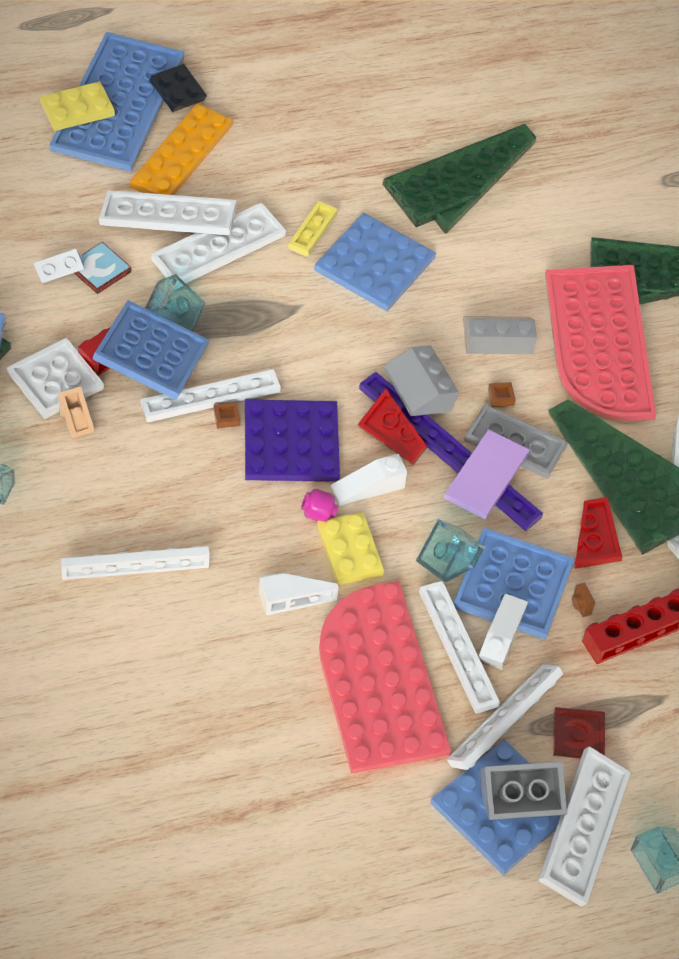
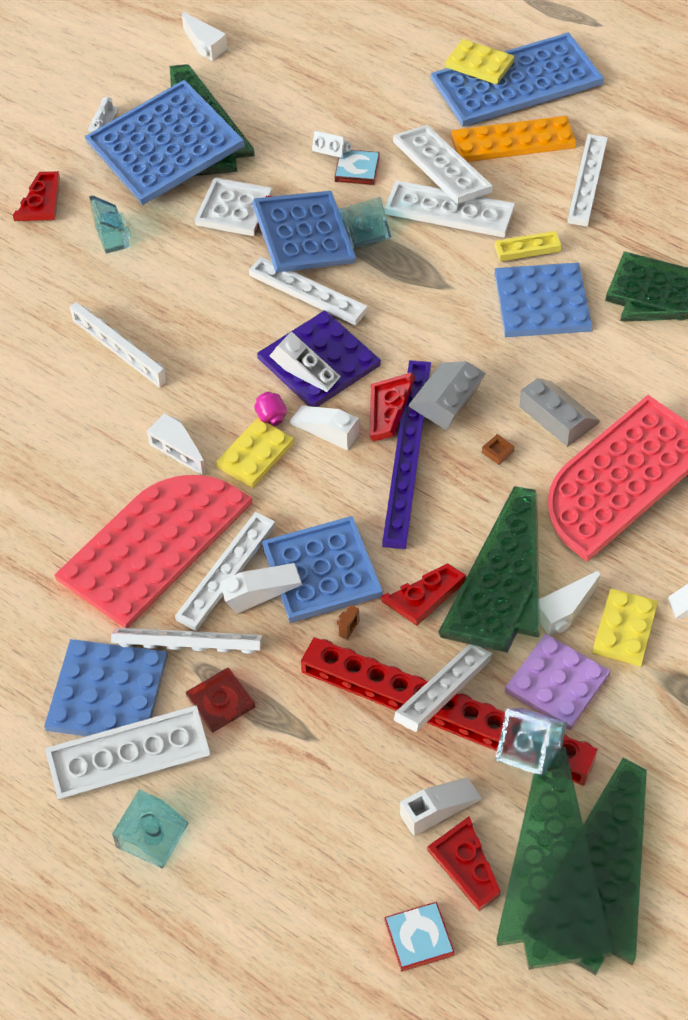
camera: 60 degrees right, 0 degrees up
light nougat slope [58,386,95,439] -> none
black plate [149,64,207,113] -> none
dark orange plate [213,402,240,429] -> none
clear light blue slope [416,519,485,582] -> none
lavender tile [444,429,530,520] -> none
light grey tile [464,404,568,479] -> none
light grey slope [480,762,567,820] -> none
none -> white slope [270,332,341,392]
none -> white plate [567,134,608,227]

